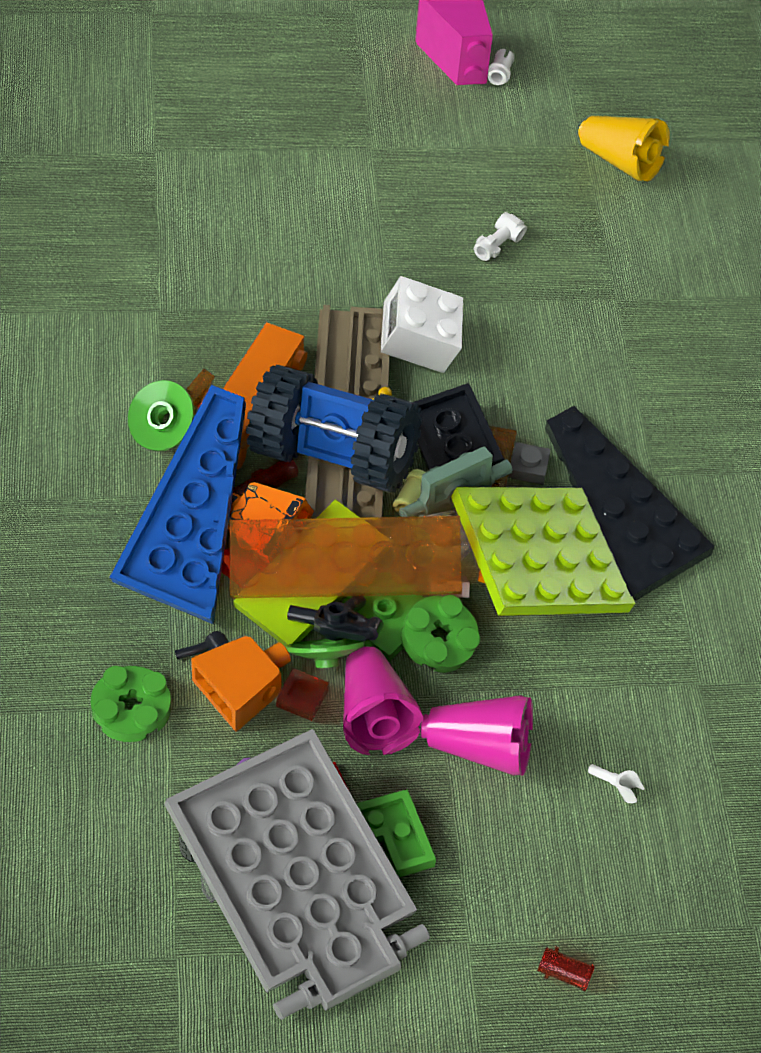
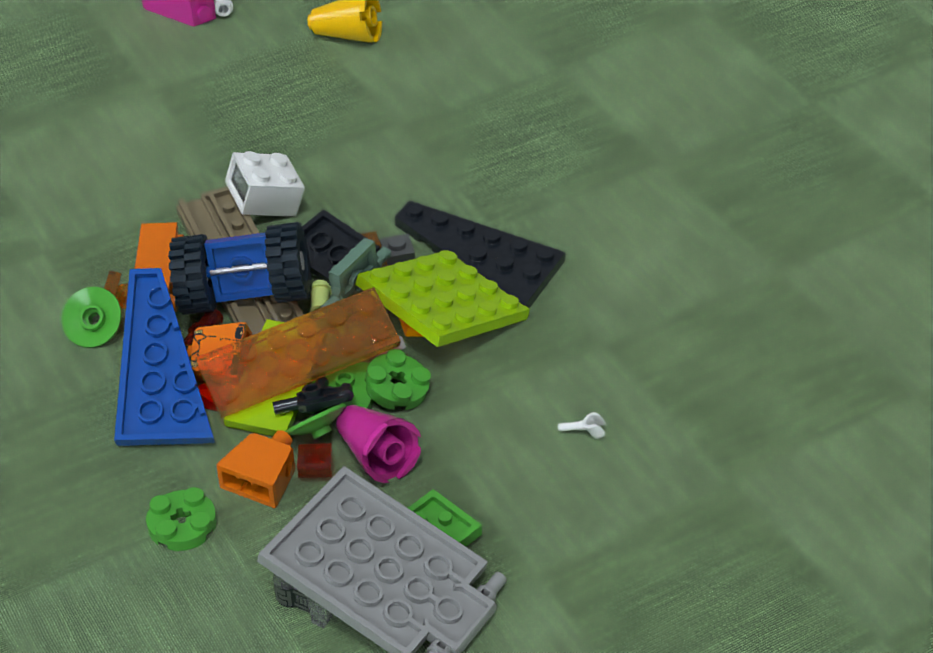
camera: 20 degrees left, 10 degrees down
black hand [175,631,229,660] -> none
dark pink cone [421,695,533,776] -> none
white bar [474,212,527,261] -> none
clear red pin [537,946,595,991] -> none

